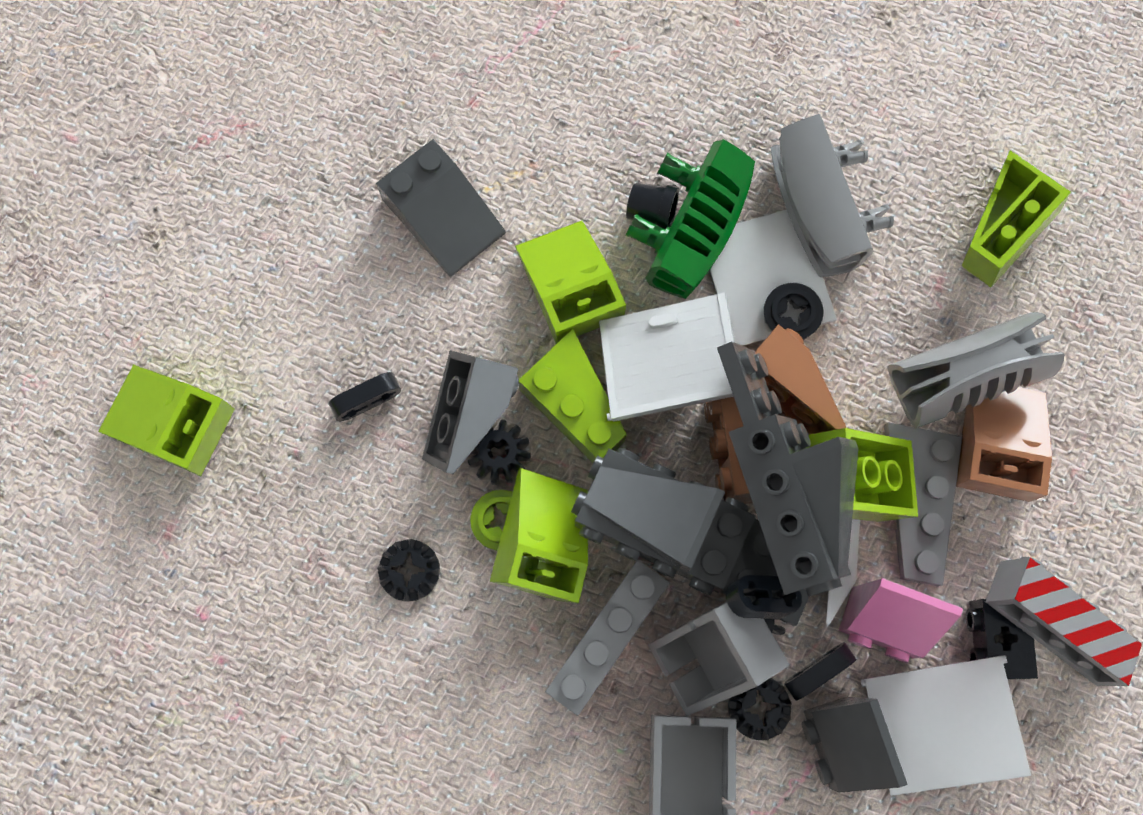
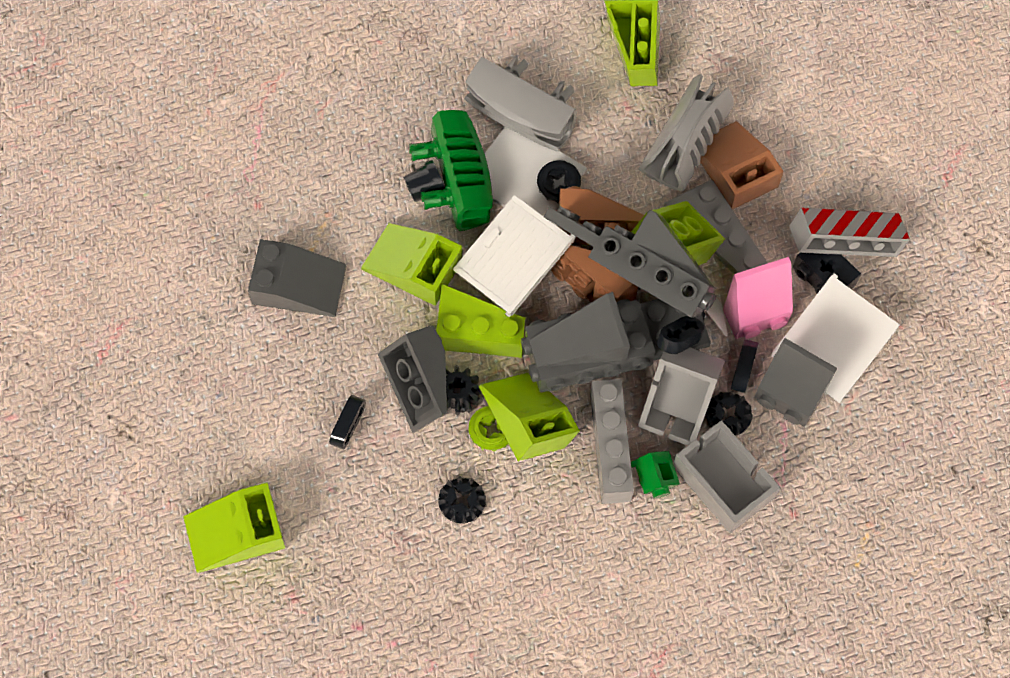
camera: 40 degrees left, 10 degrees down
none -> green brick [631,451,680,499]

